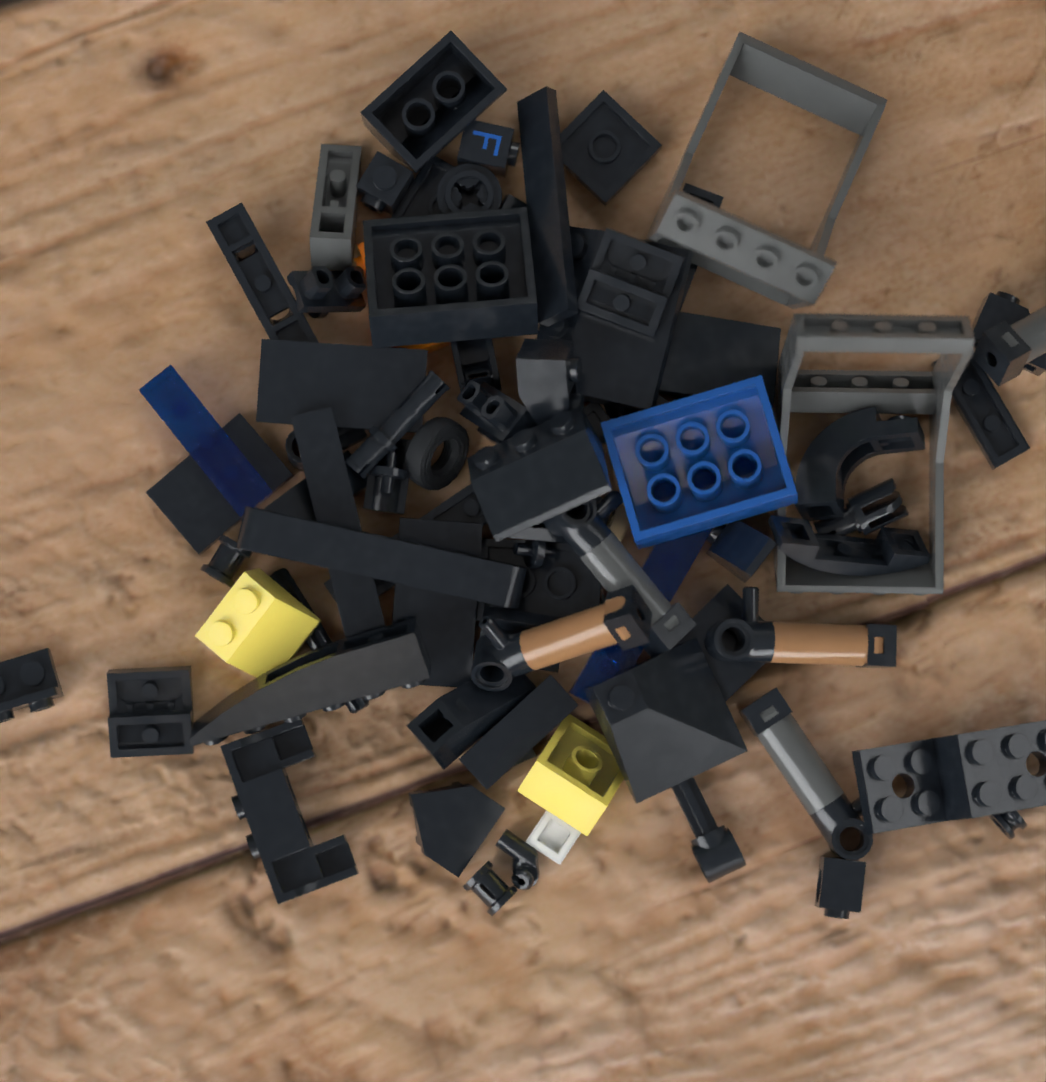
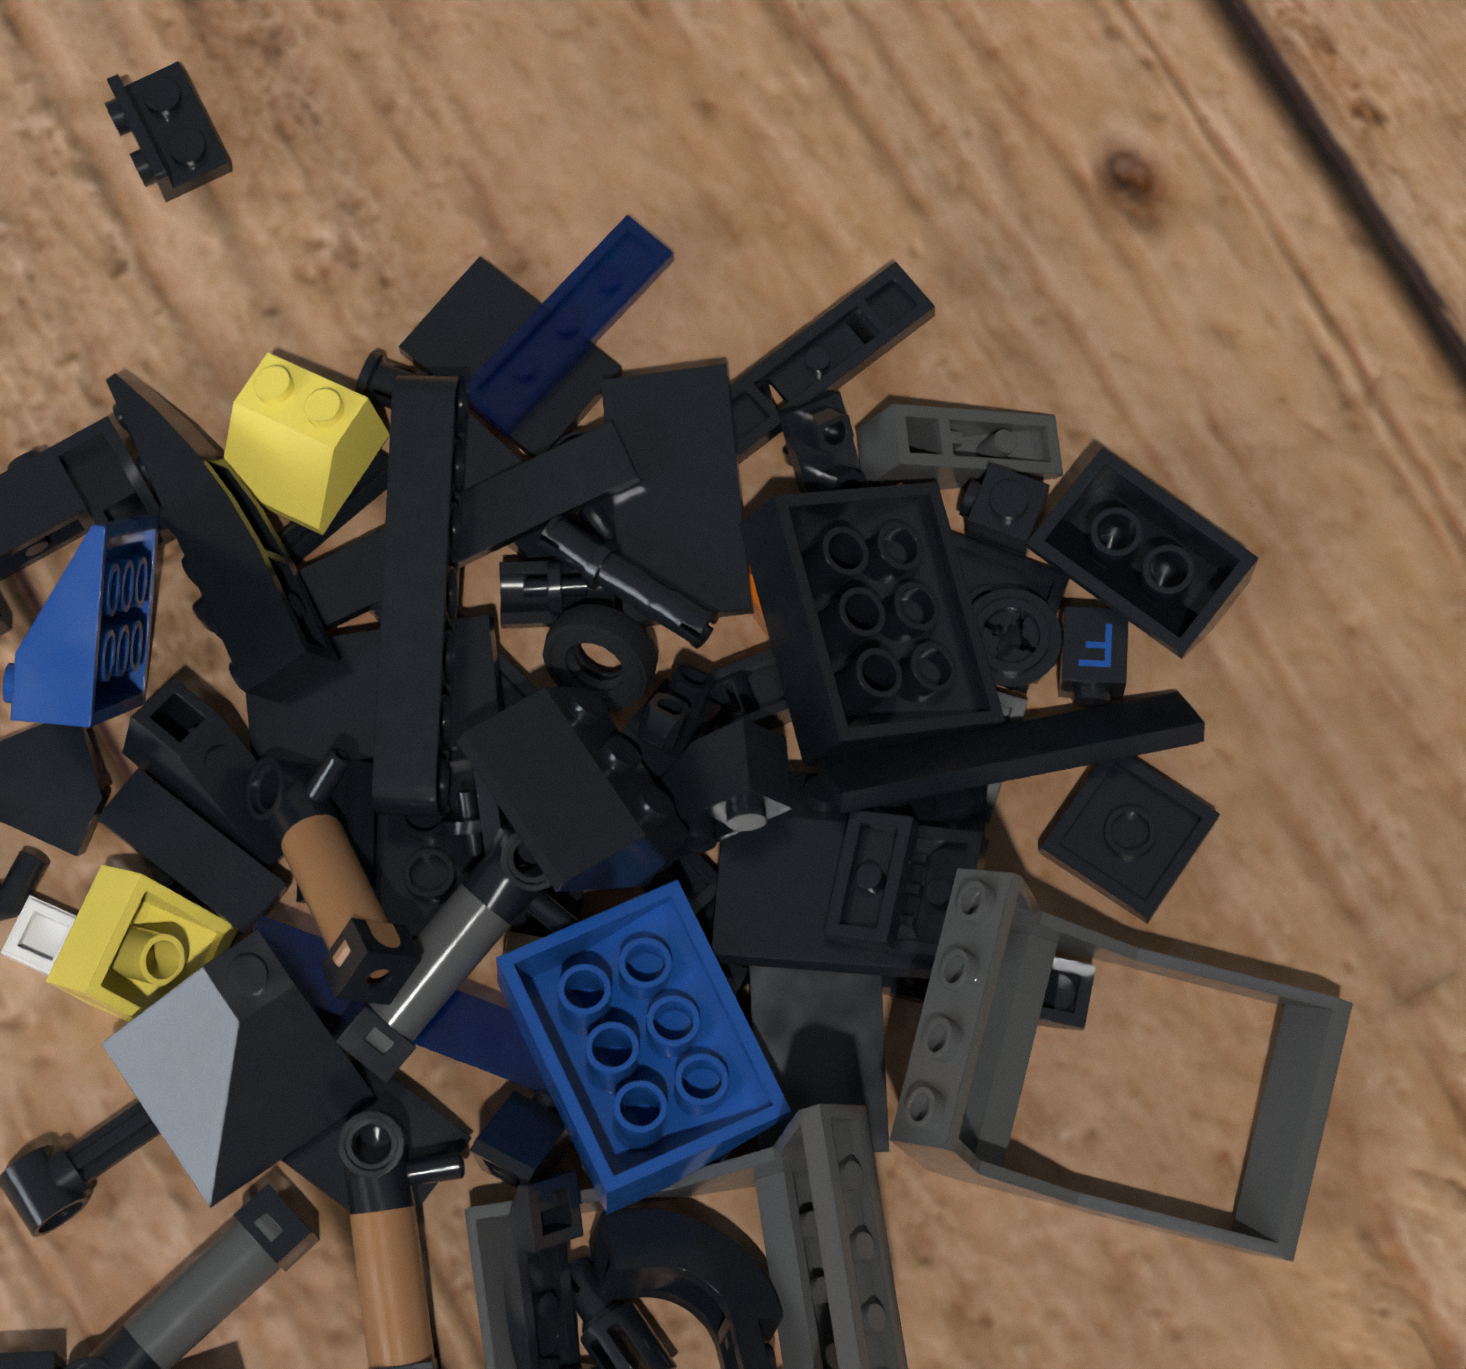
camera: 85 degrees right, 10 degrees down
black slope [107,666,194,758] -> none
none -> blue slope [2,514,160,728]

